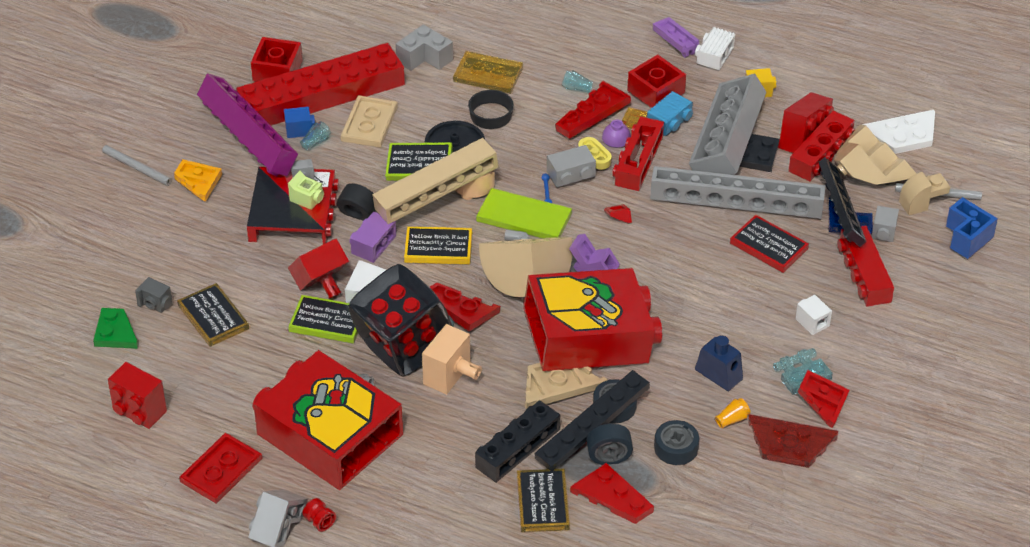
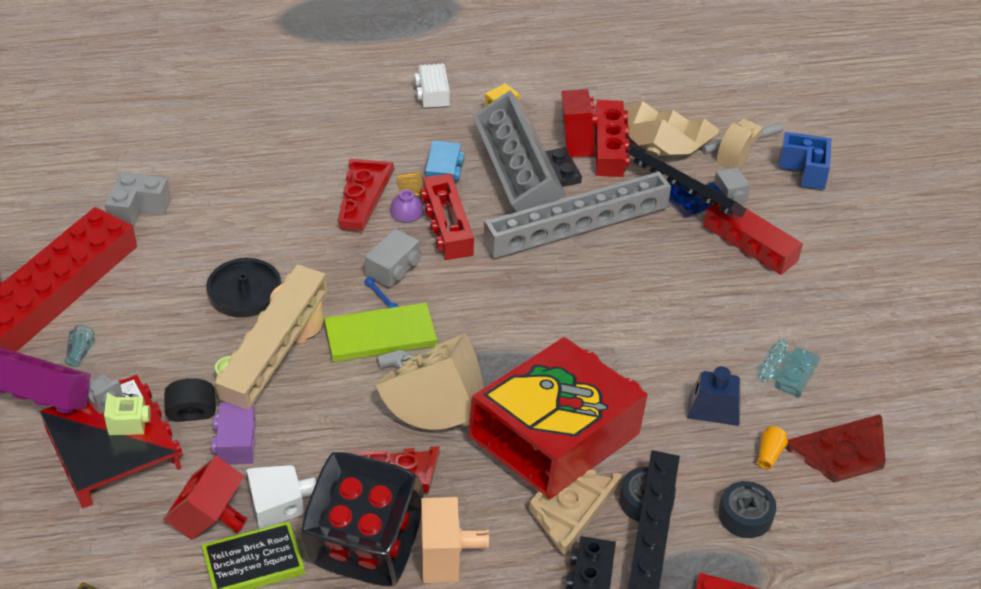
camera: 35 degrees left, 0 degrees up
blue brick [284,107,315,138] -> none
tan tile [341,96,398,148] -> none
black tile [385,143,453,181] -> none
black tile [404,226,472,264] -> none
clear yellow tile [453,51,523,94] -> none
black tyre [468,90,514,129] -> none
clear light blue cone [562,70,593,93] -> none
medium lavender brick [569,233,620,272] -> none
light yellow plate [578,137,612,170] -> none
black wheel [586,424,633,465] -> none
red slope [604,204,632,223] -> none
red brick [627,54,686,108] -> none
medium lavender hinge [653,17,699,58] -> none
black tile [730,215,809,273] -> none
white brick [796,295,832,335] -> none
red wing [797,370,850,428] -> none
white wing [862,110,935,154] -> none

